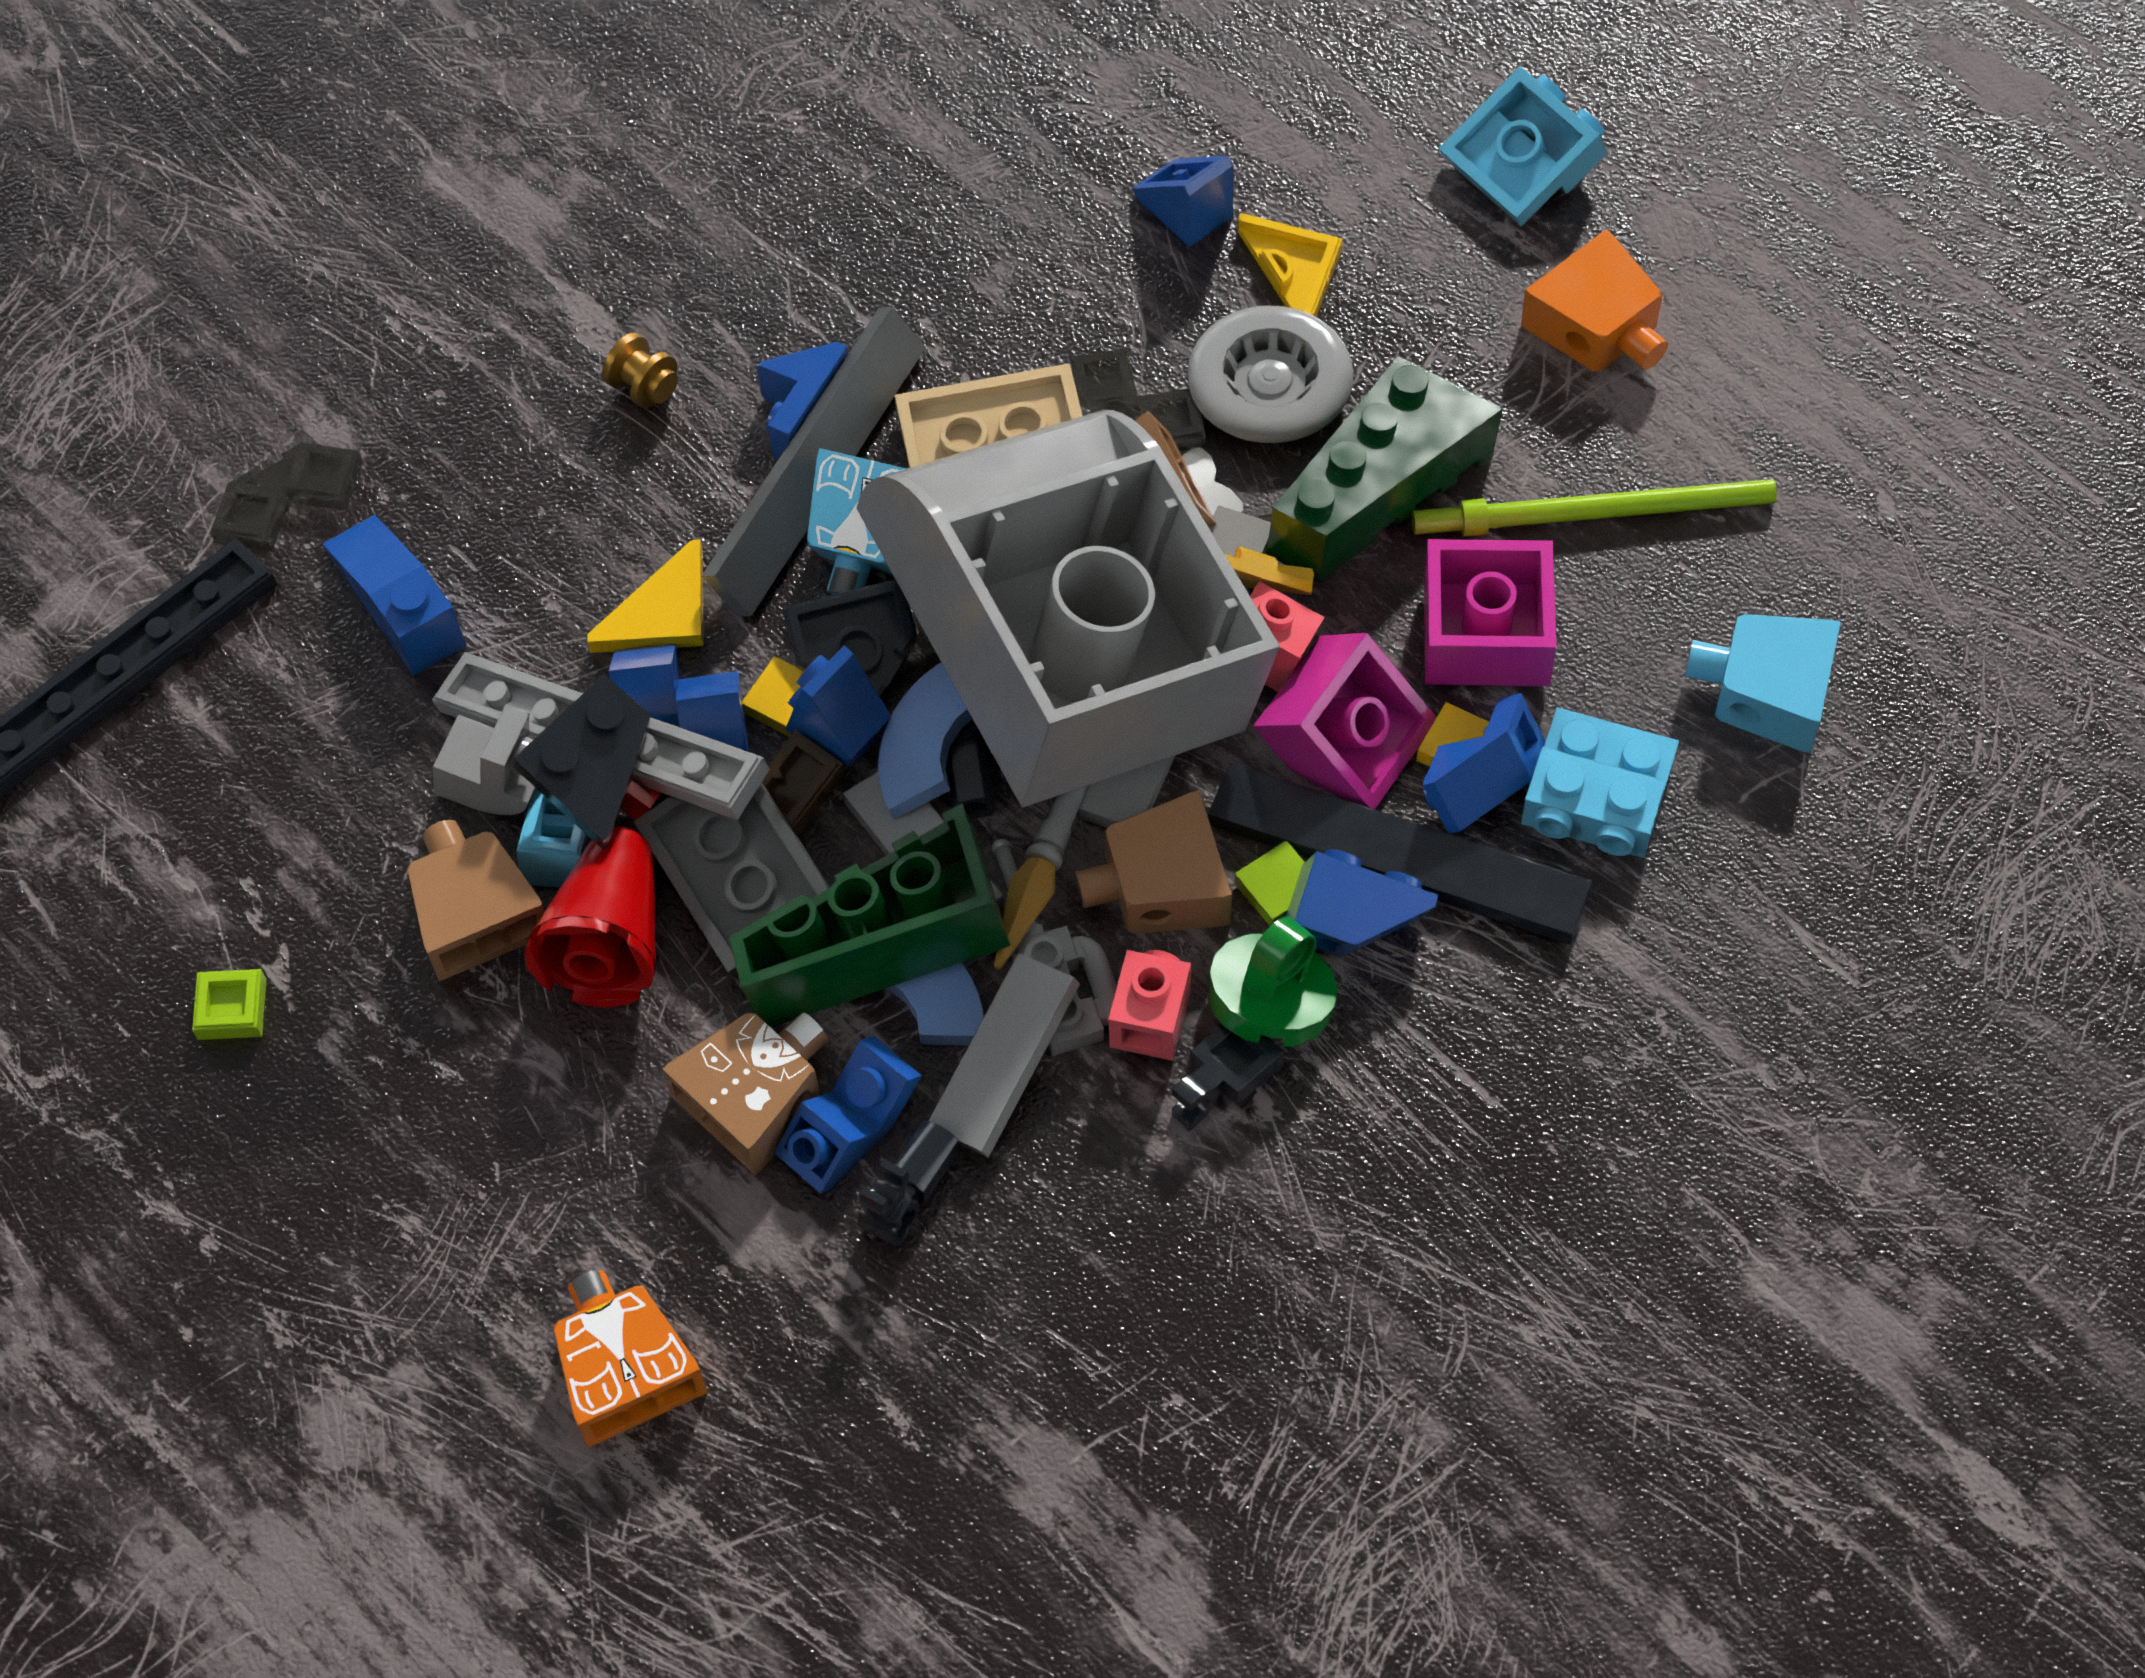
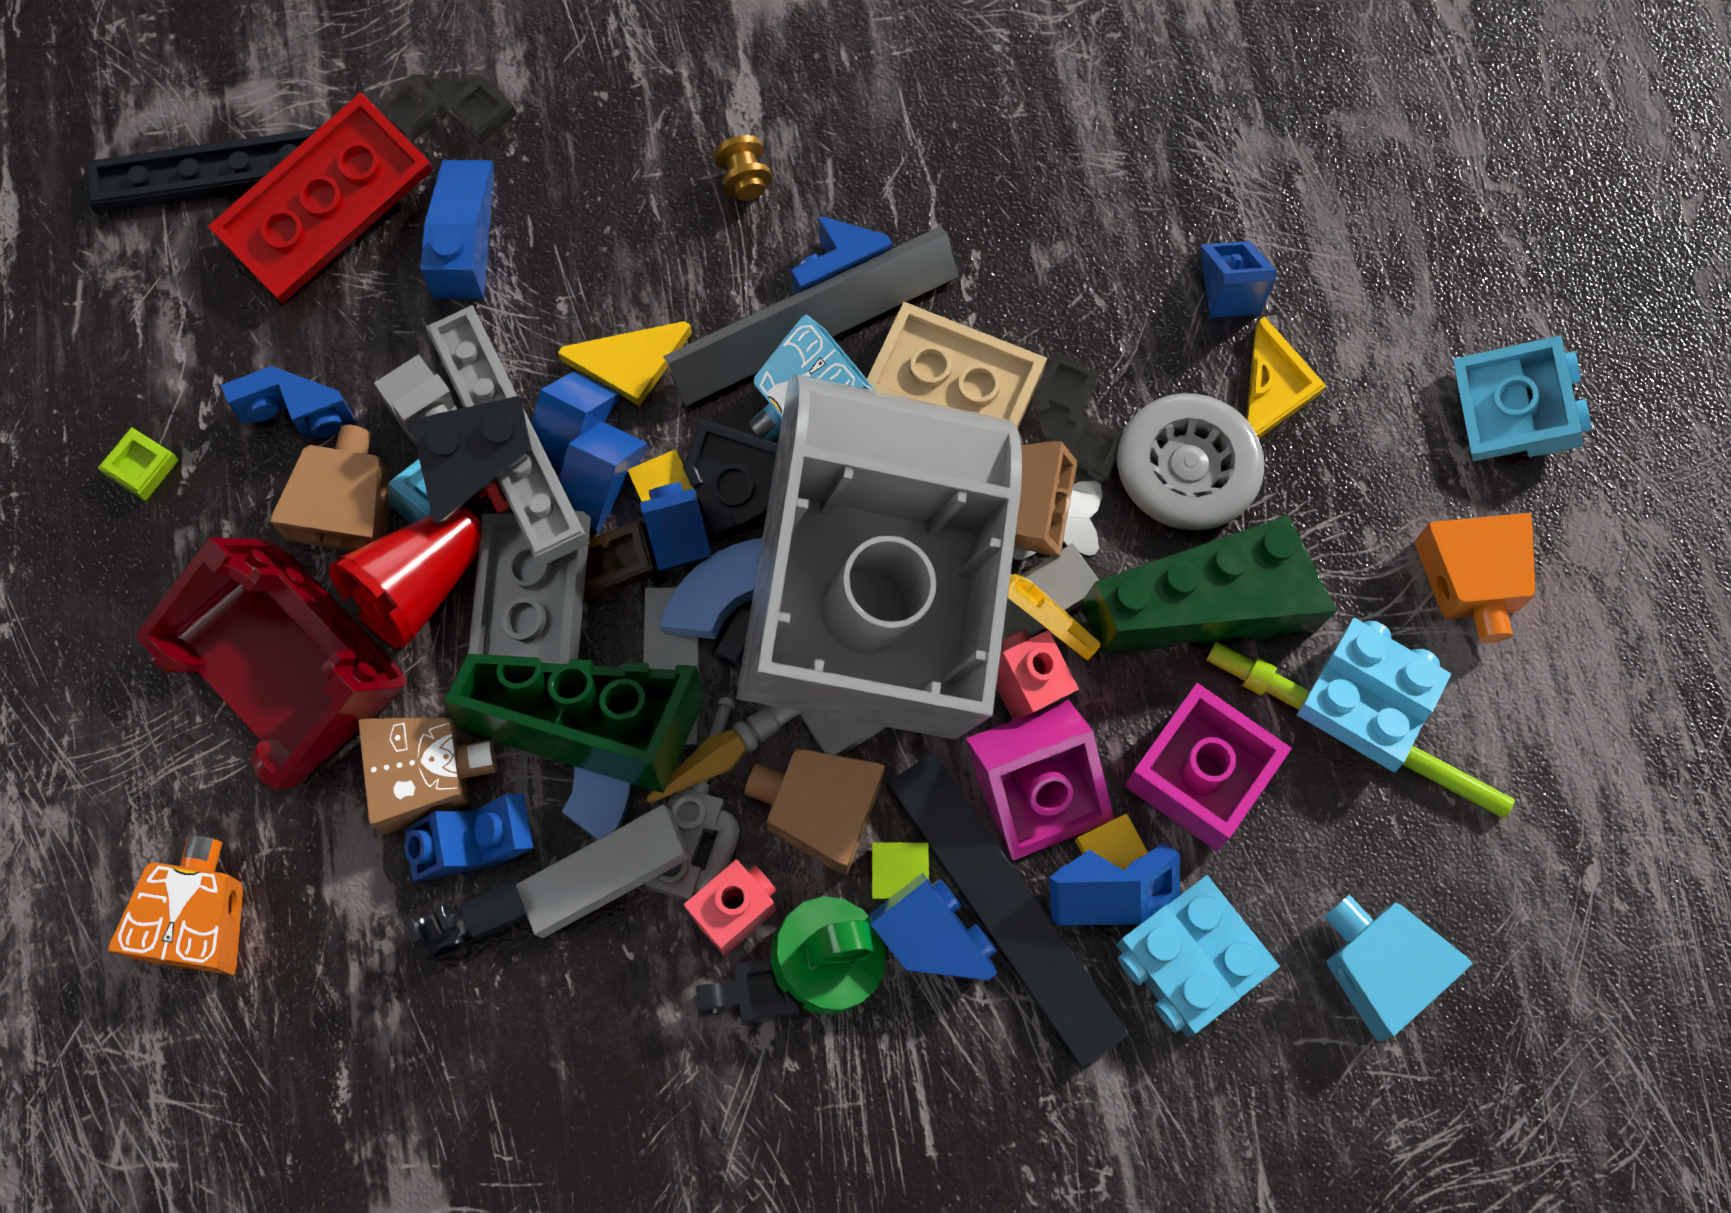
camera: 30 degrees right, 10 degrees up
none -> dark red windscreen [134,537,406,791]
none -> red plate [208,92,434,304]
none -> blue slope [221,366,355,441]
none -> medium azure plate [1297,618,1451,773]

